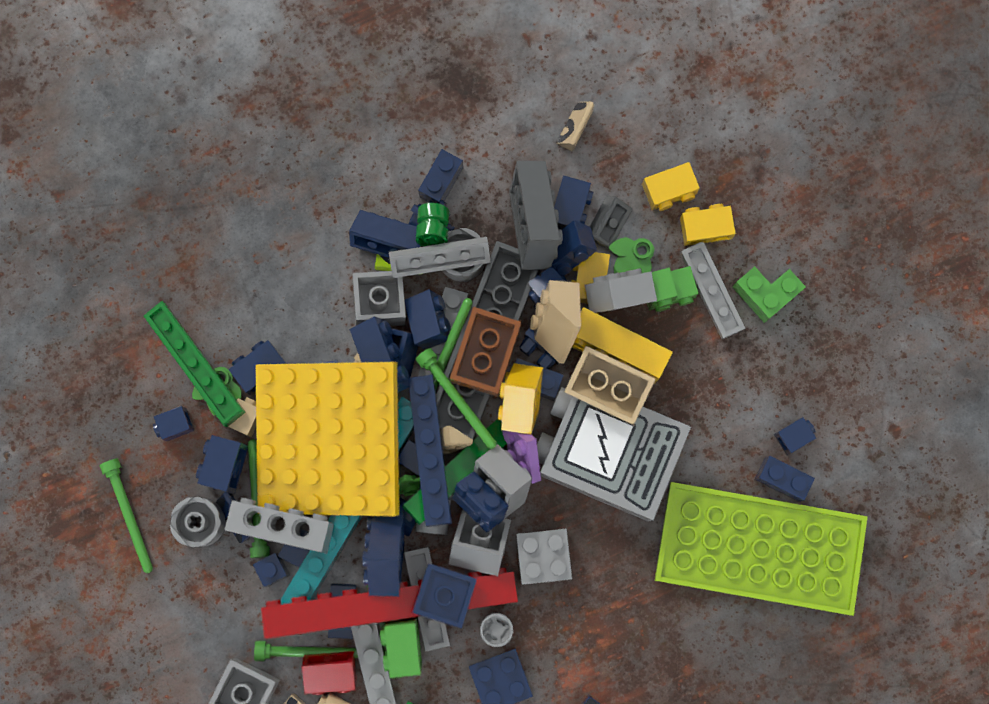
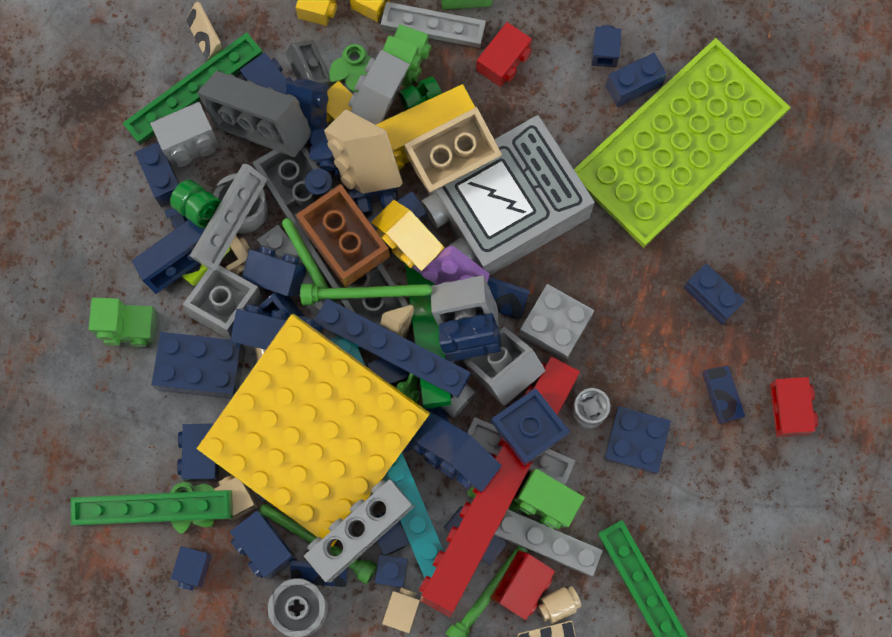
camera: 55 degrees left, 5 degrees down
none -> bright green brick [89,298,158,347]
none -> green plate [123,32,263,145]
none -> light grey brick [150,102,220,168]
none -> dark blue brick [151,332,246,399]
none -> tan bracket [225,235,250,277]
none -> dark blue plate [305,169,332,195]
none -> tan brick [382,588,420,633]
none -> green wheel [398,76,442,111]
none -> red brick [476,22,532,87]
none -> dark blue slope [487,277,530,319]
none -> dark blue brick [684,263,746,325]

